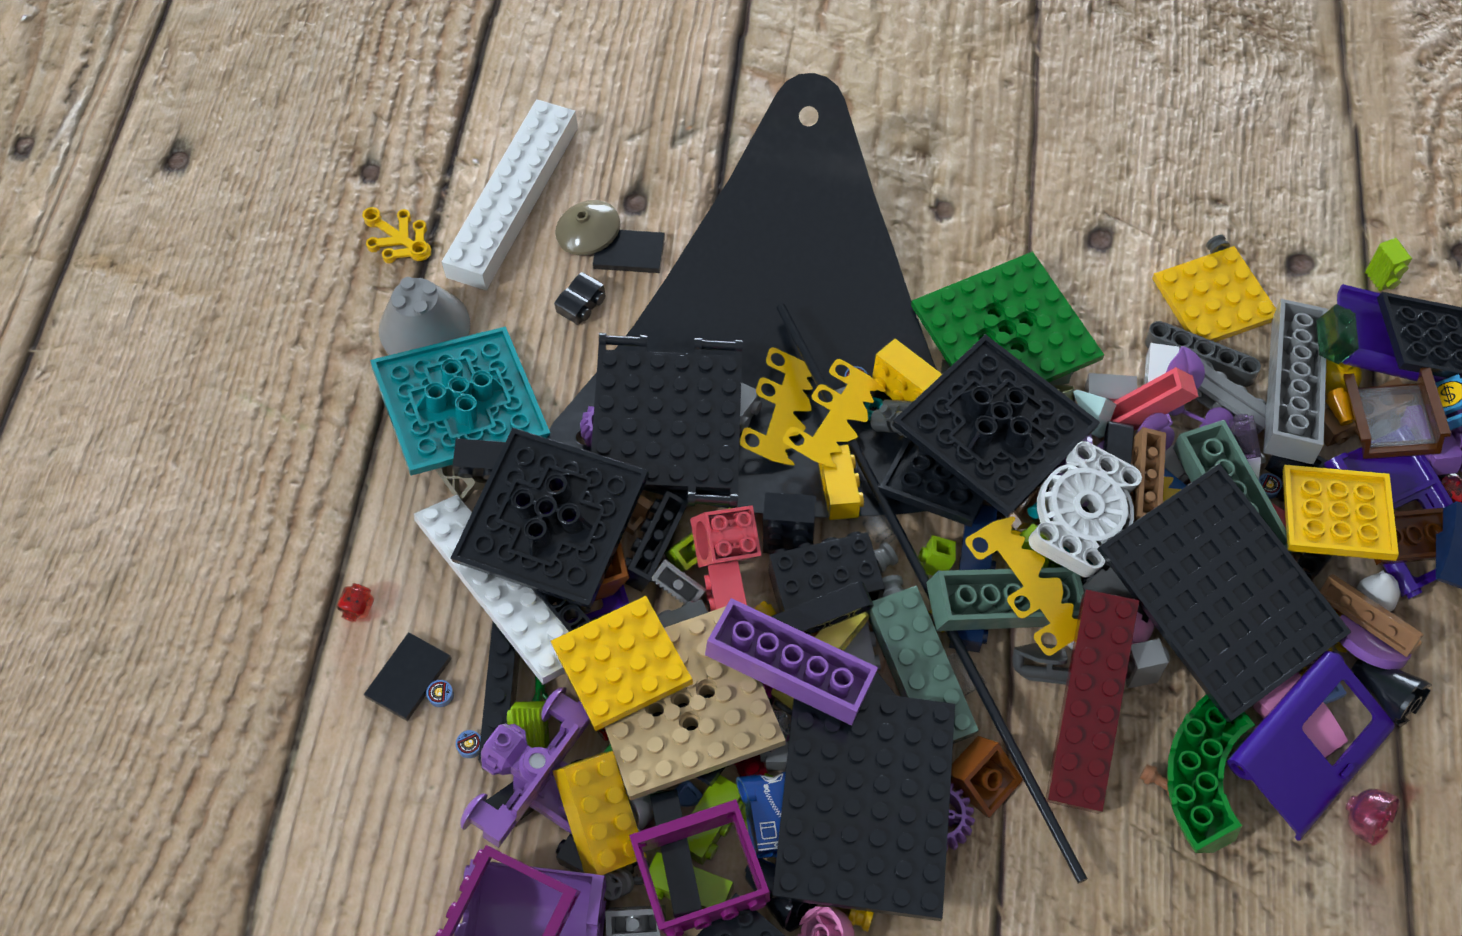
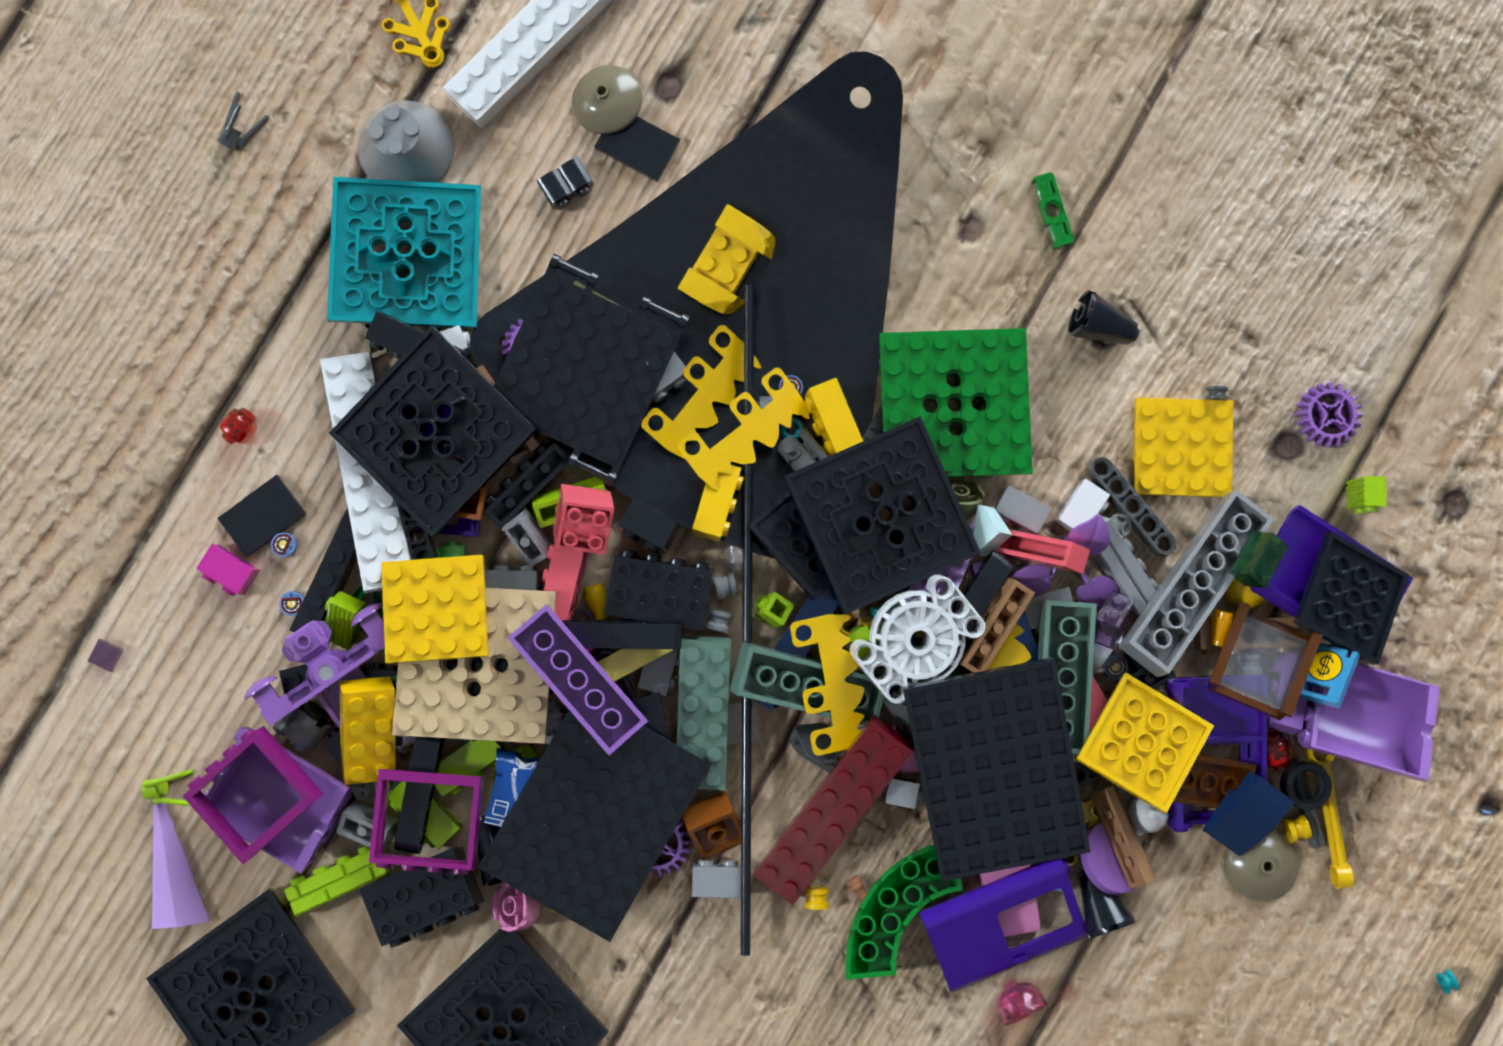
camera: 20 degrees right, 25 degrees up
none -> clear purple plate [87,639,124,672]
none -> dark pink brick [196,544,260,596]
none -> dark grey plant [217,92,269,151]
none -> dark grey brick [272,700,334,752]
none -> yellow piece [678,204,776,314]
none -> light grey brick [692,859,741,898]
none -> yellow wheel [804,886,829,910]
none -> green piece [1031,172,1074,250]
none -> black cone [1068,290,1140,345]
none -> medium lavender gear [1294,382,1363,448]

